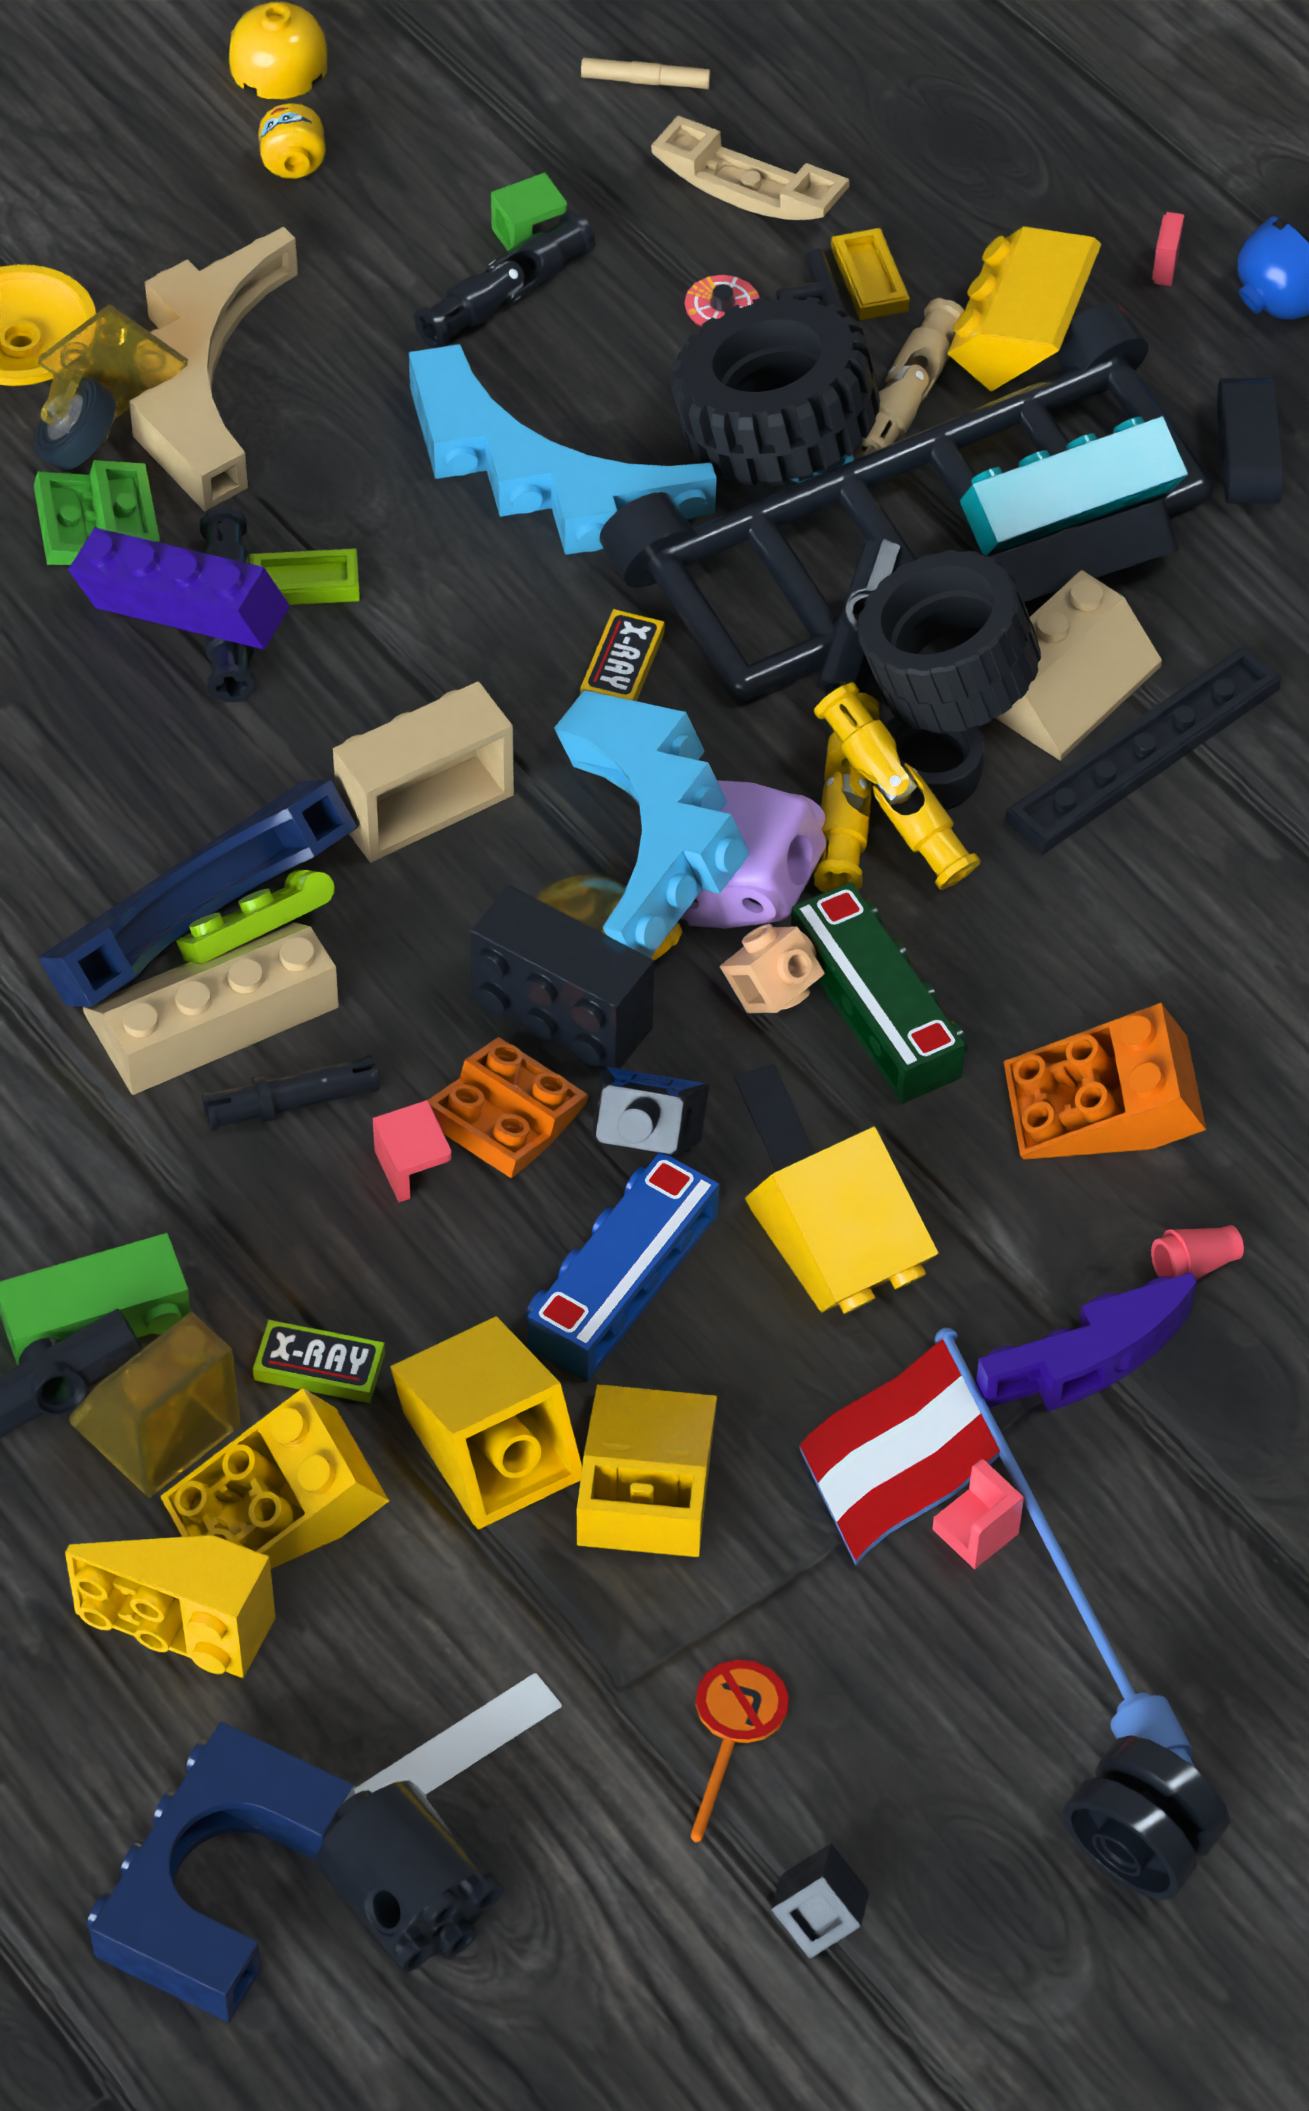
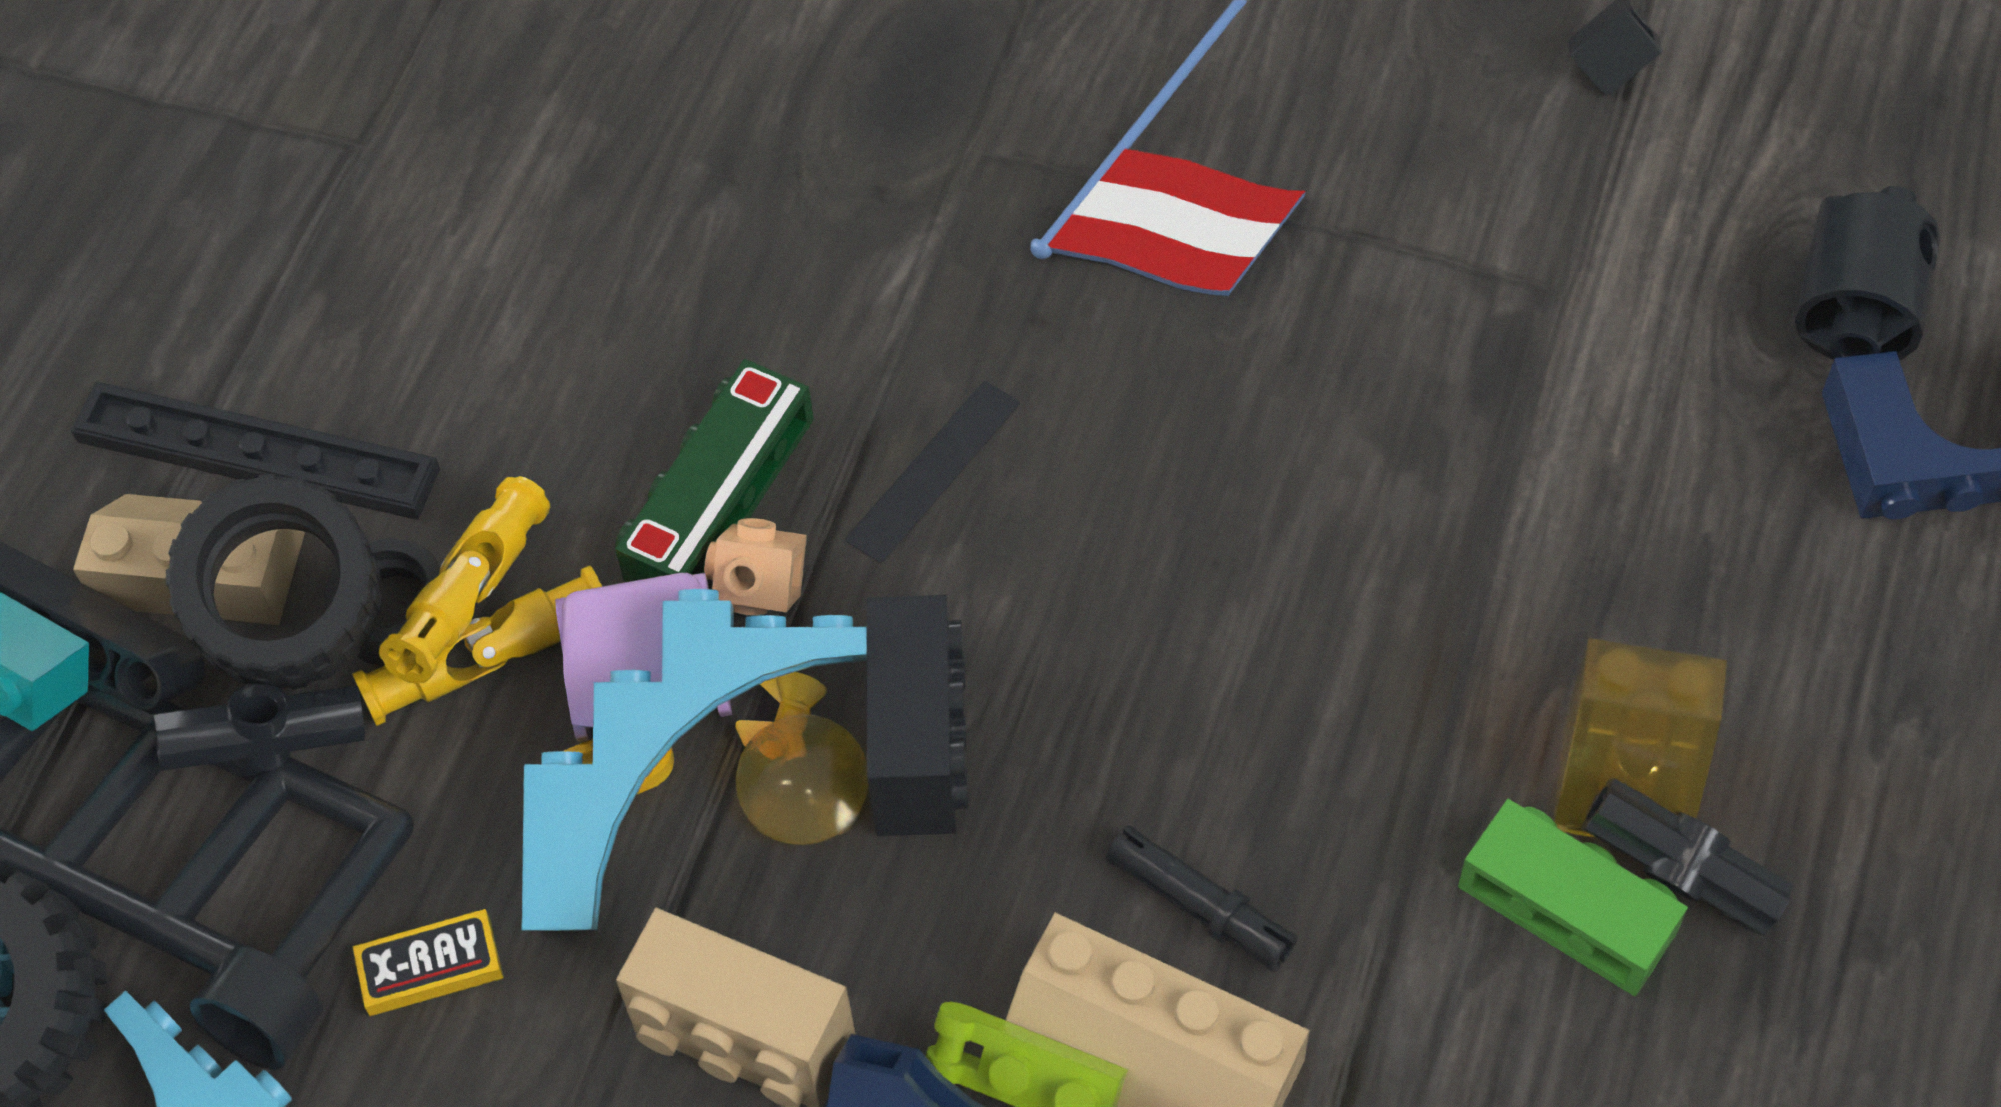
camera: 120 degrees left, 5 degrees up
yellow slope [65,1535,276,1679] -> none
yellow slope [160,1388,389,1569] -> none
tile [253,1320,385,1403] -> none
white sticker [355,1673,562,1795] -> none
coral panel [373,1100,451,1203] -> none
yellow slope [390,1316,582,1530] -> none
orange slope [428,1037,589,1178] -> none
blue brick [525,1152,719,1382] -> none
yellow slope [577,1384,717,1557] -> none
torso [593,1066,710,1154] -> none
piece [691,1659,789,1842] -> none
yellow slope [745,1126,939,1314] -> none
coral panel [932,1459,1024,1569] -> none
dark purple slope [976,1272,1197,1412] -> none
orange slope [1003,1003,1206,1160] -> none
coral cone [1151,1225,1244,1280] -> none

